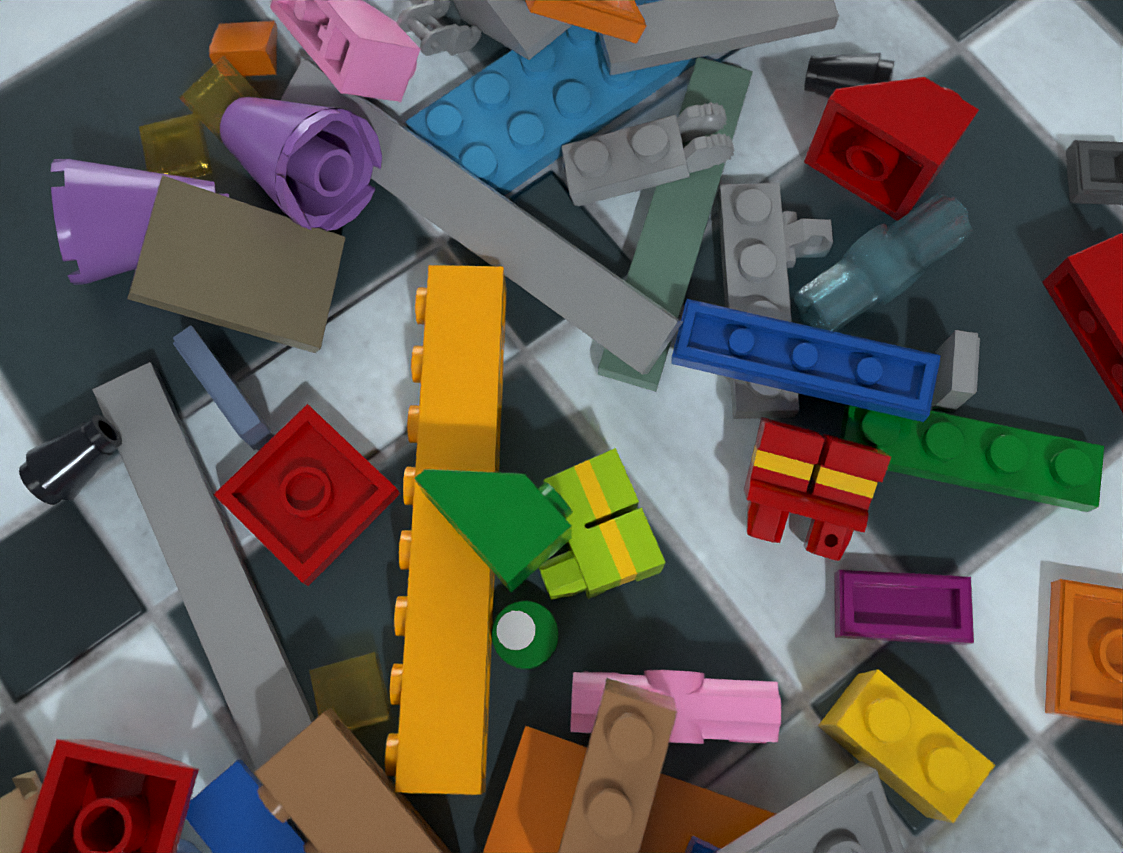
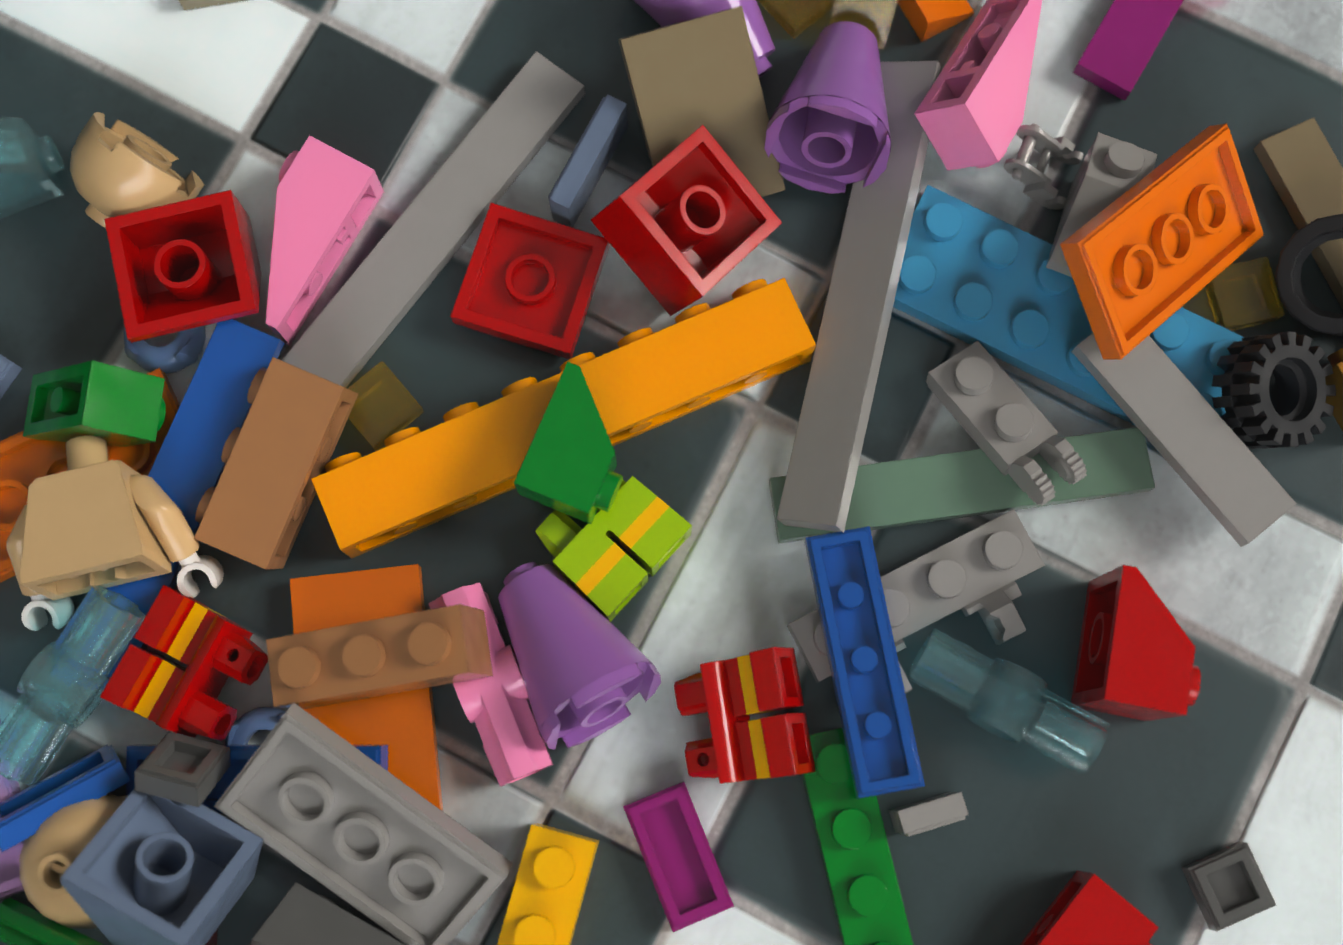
camera: 60 degrees right, 5 degrees up
black cone [19,415,122,505] -> none
green tile [492,601,558,670] -> none
black cone [804,53,895,98] -> none
none -> bright pink slope [265,135,384,346]
none -> medium lavender cone [498,562,661,750]
none -> red slope [591,125,782,316]

